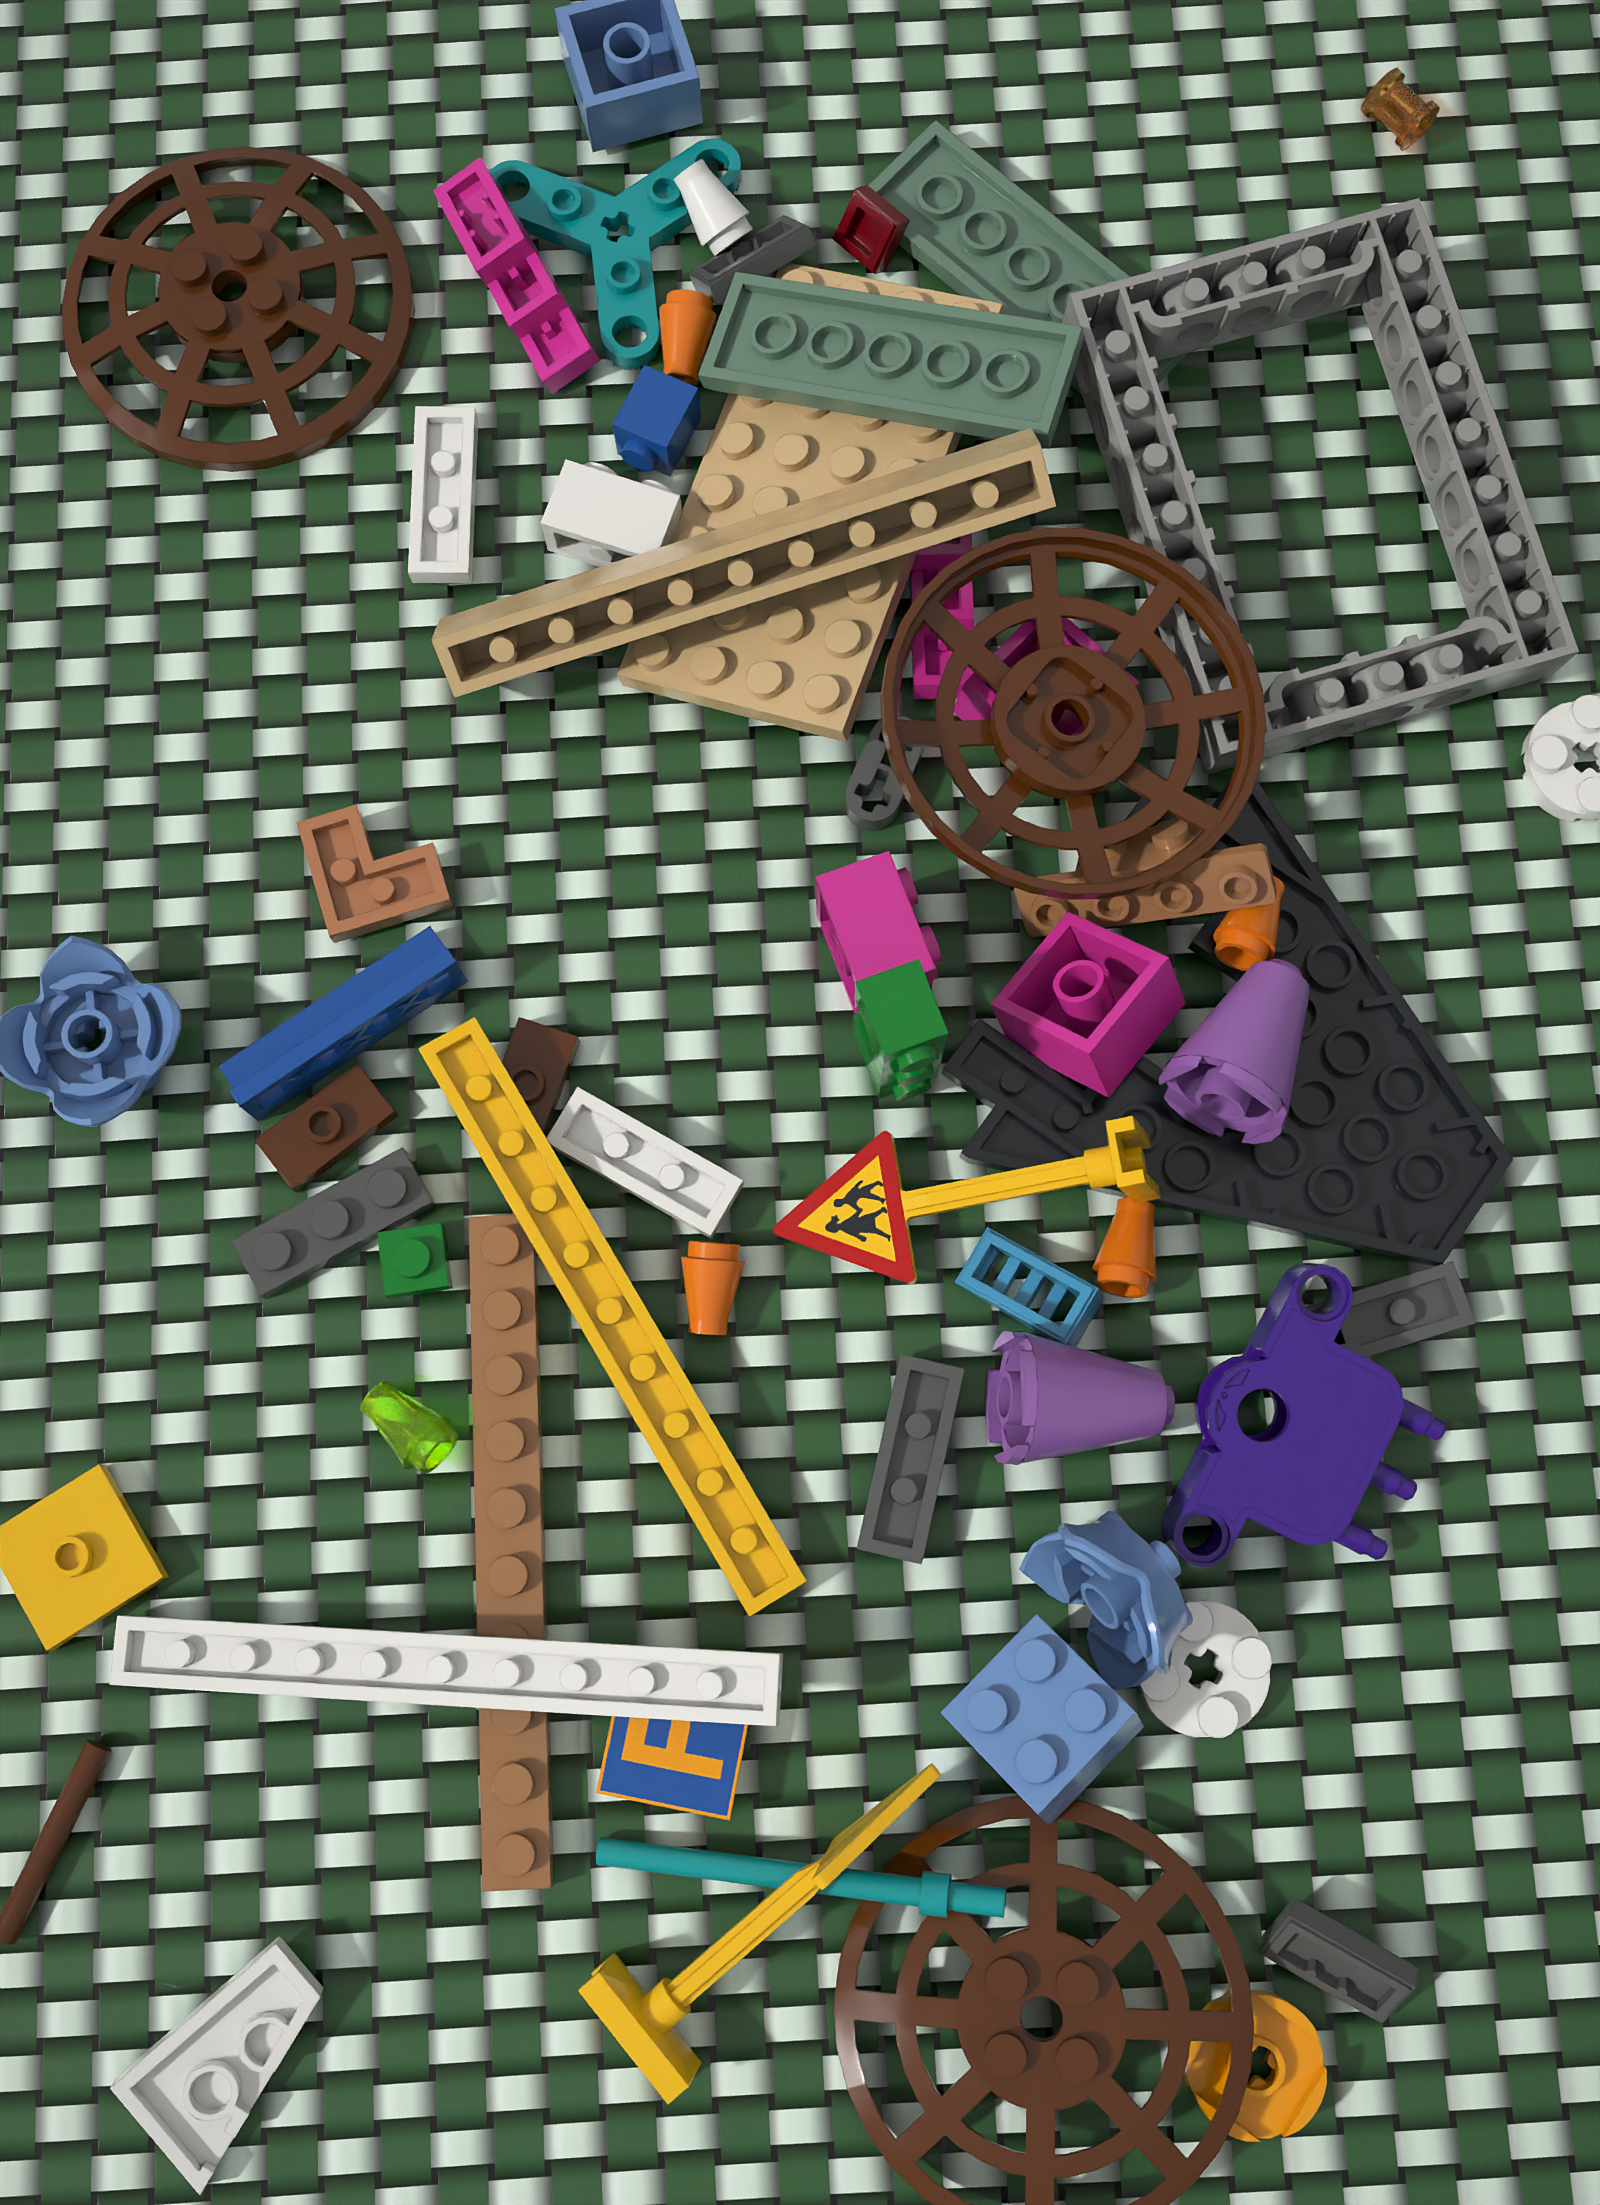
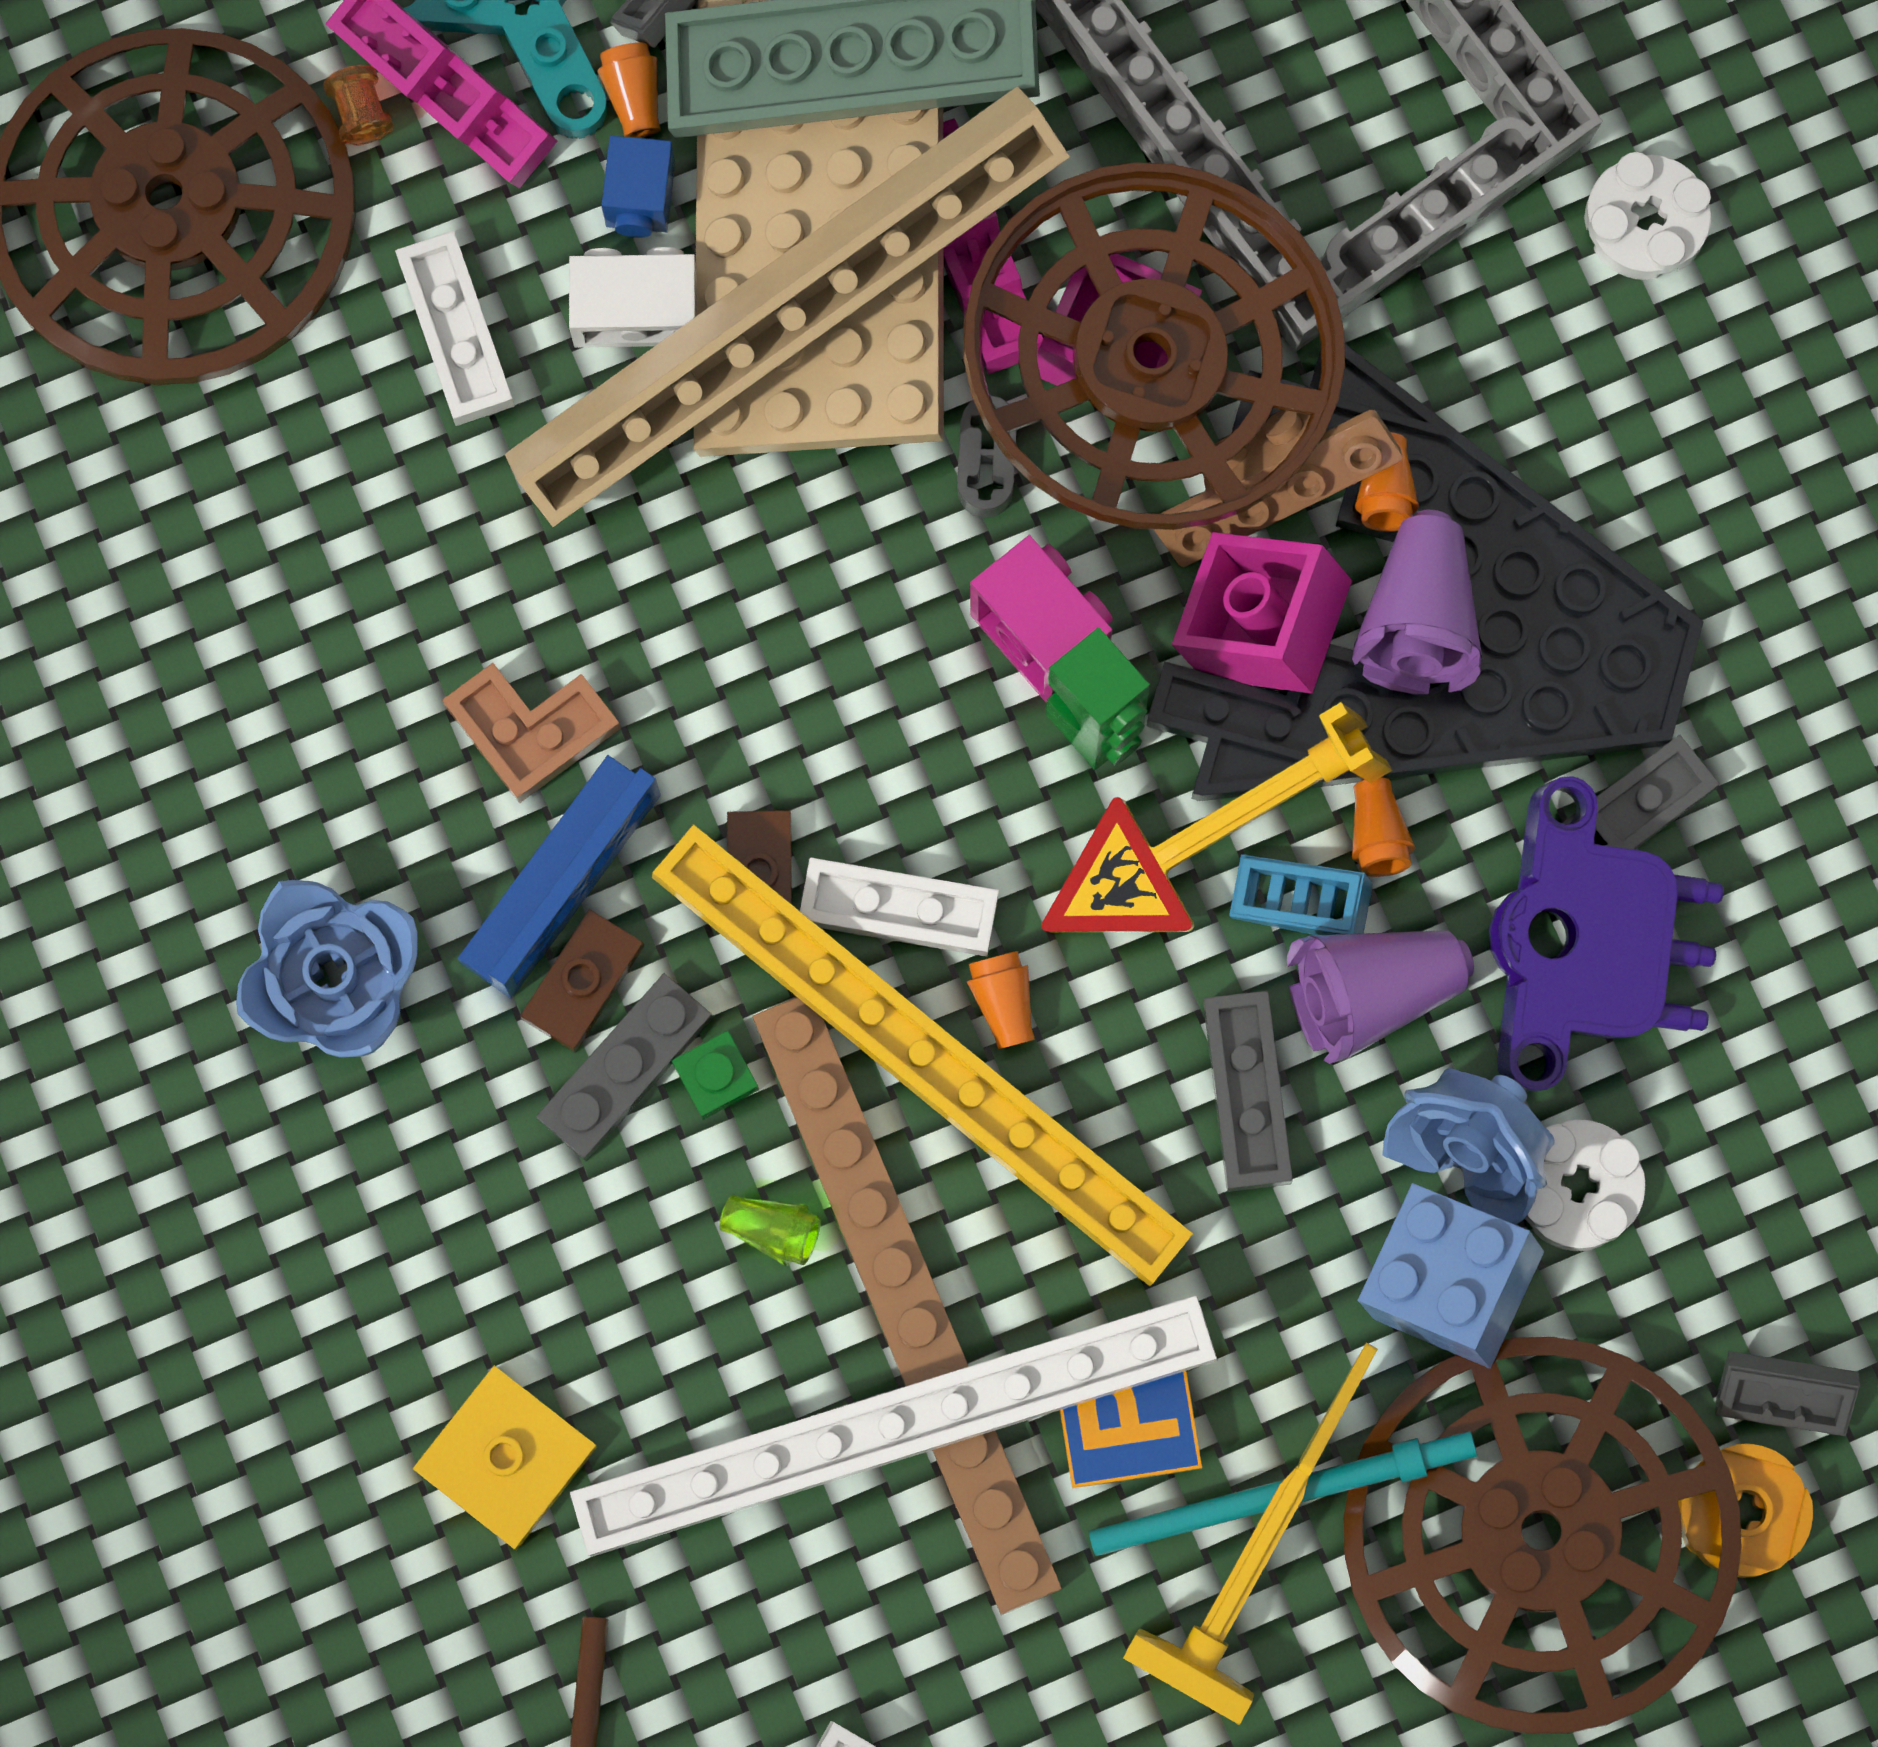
camera: 20 degrees left, 0 degrees up
none -> clear orange bush [323,65,394,146]

